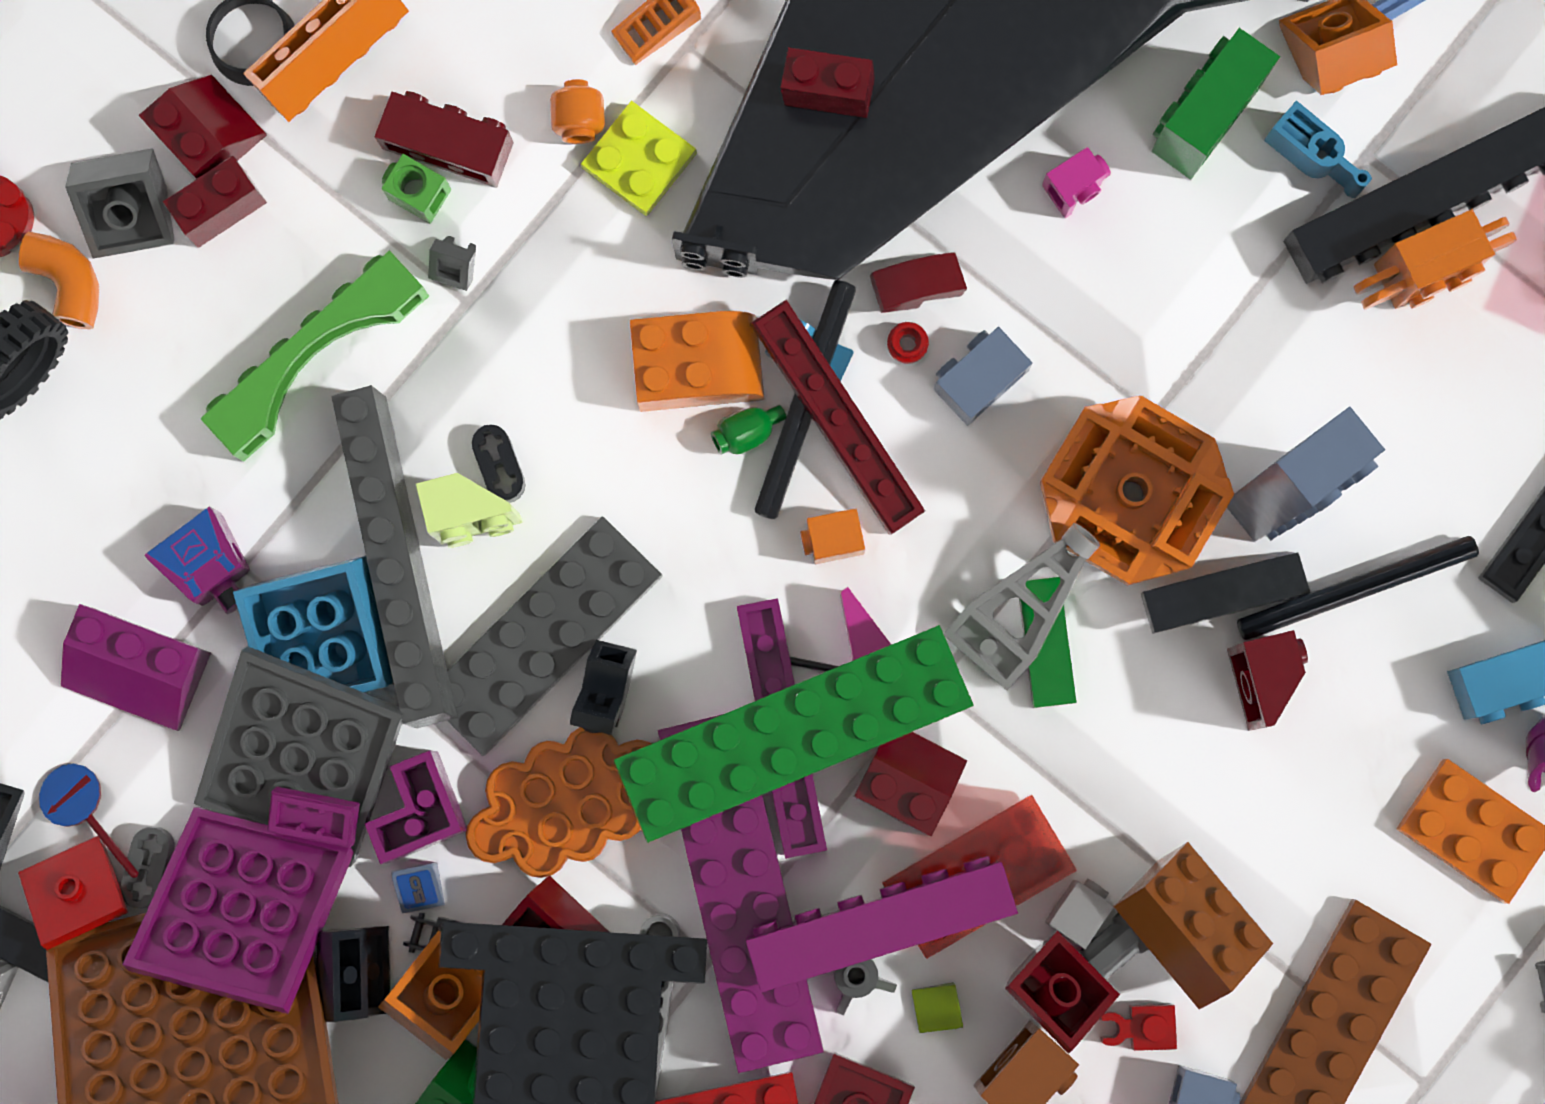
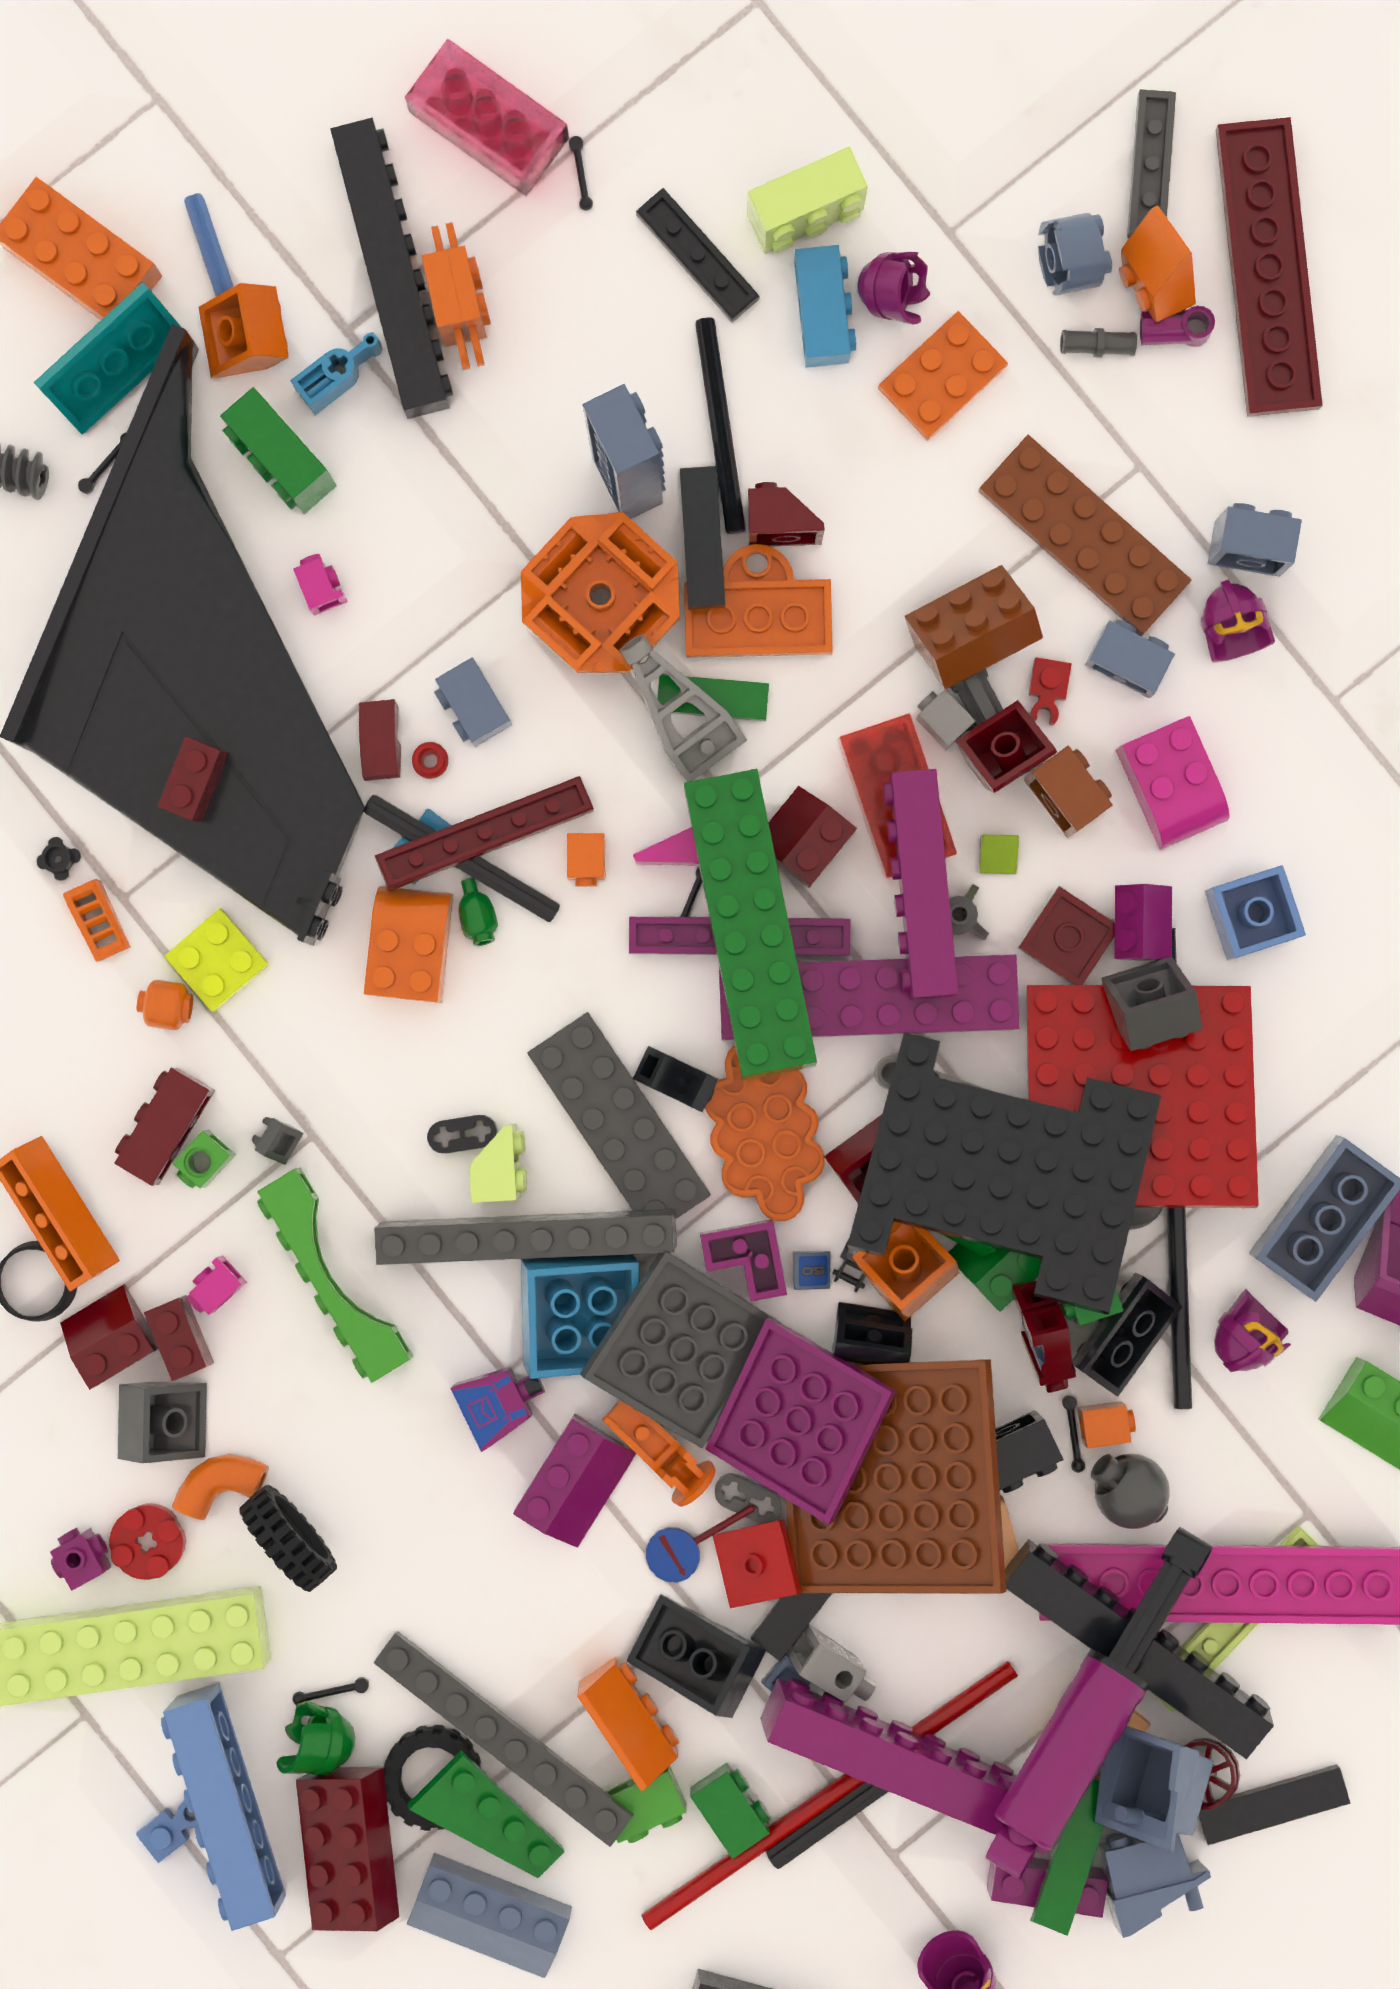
camera: 80 degrees left, 5 degrees up
magenta plate [267,786,360,848] -> none
none -> dark pink brick [186,1255,247,1315]
none -> orange piece [601,1400,716,1507]
none -> orange plate [684,544,833,658]

